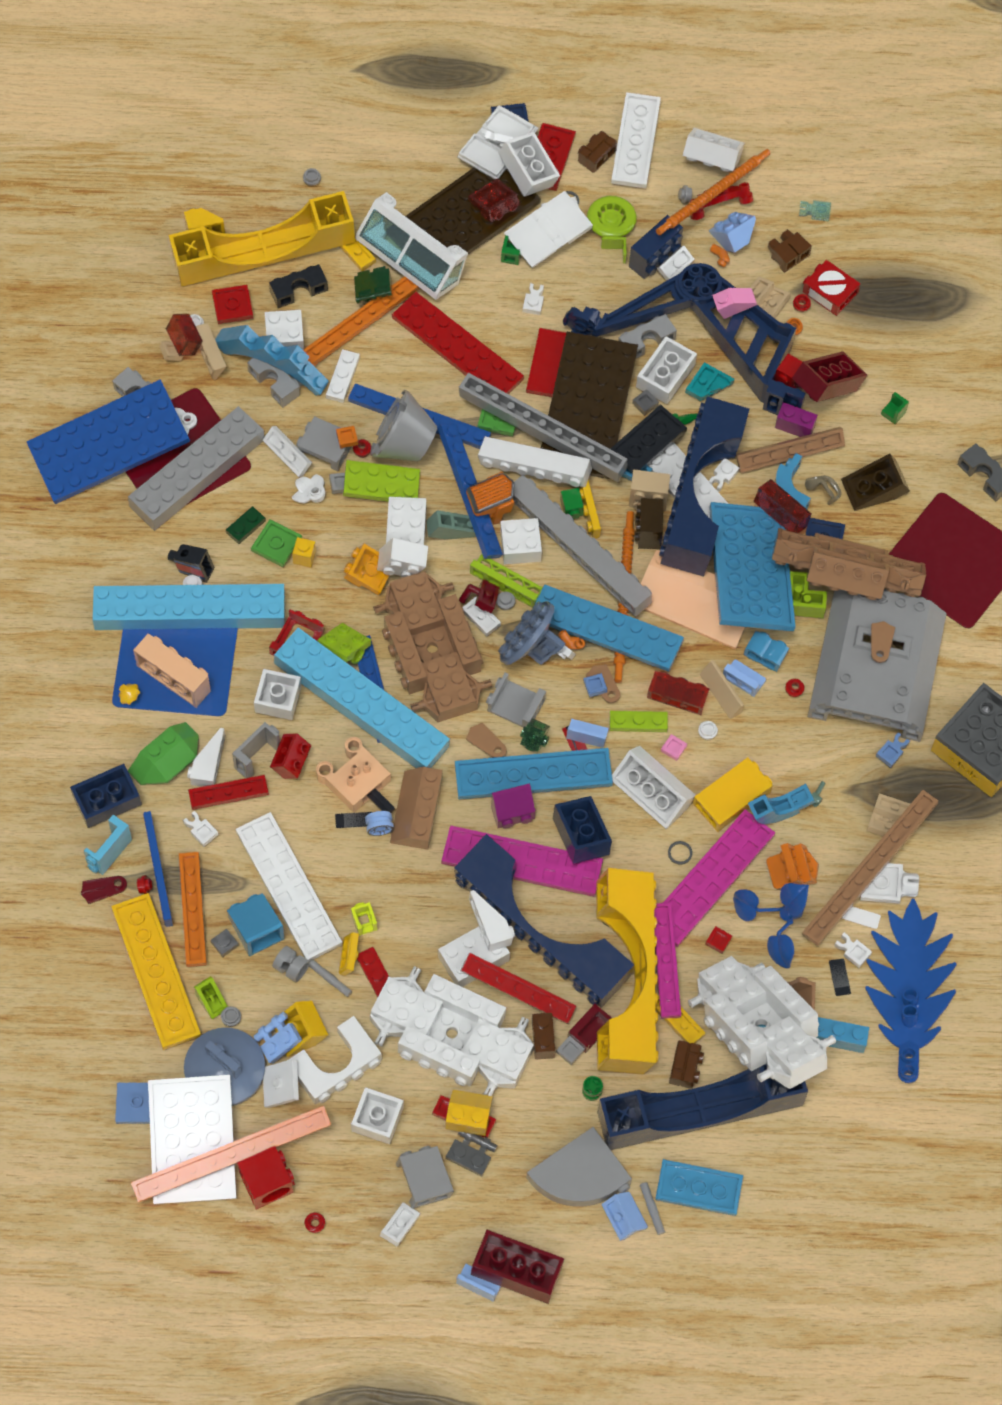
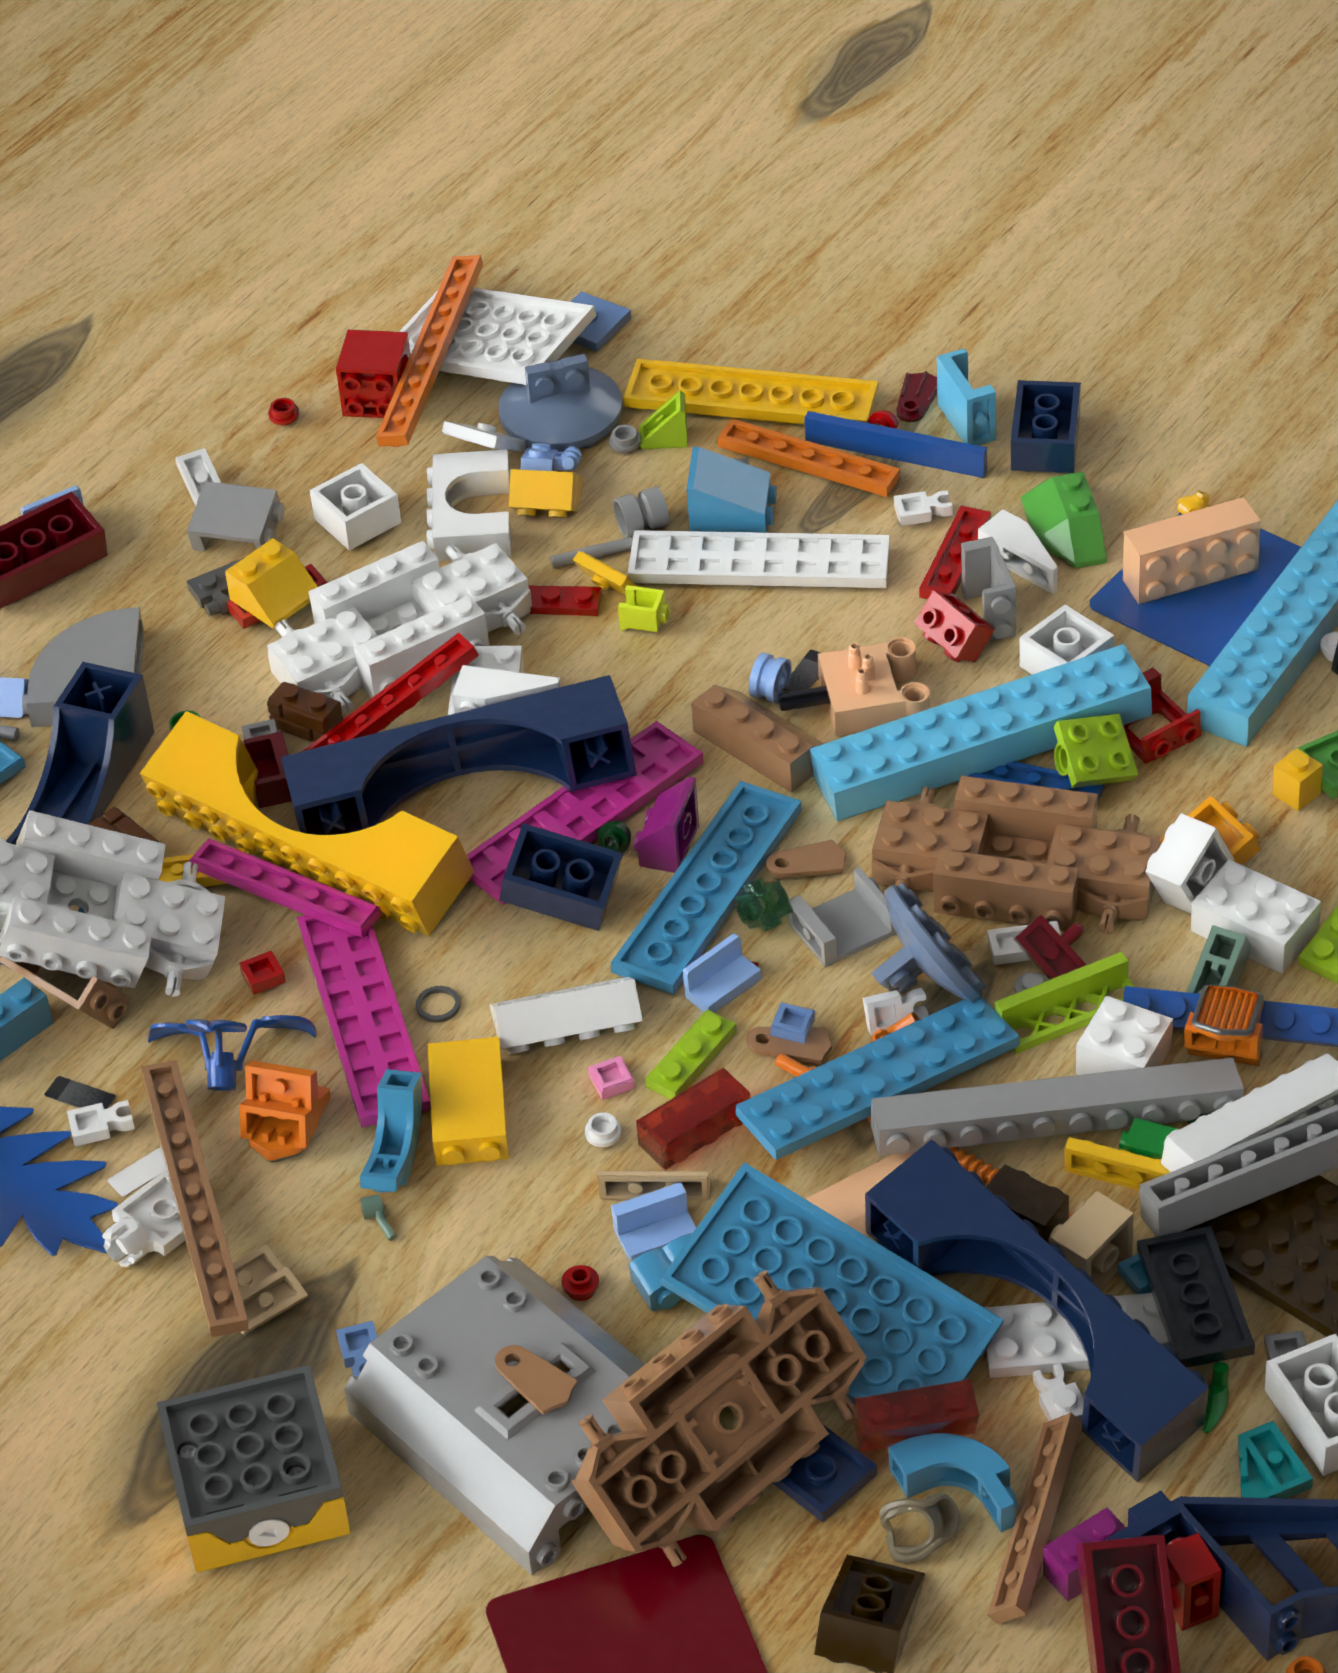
camera: 130 degrees right, 20 degrees down
none -> dark green plate [598,821,631,853]

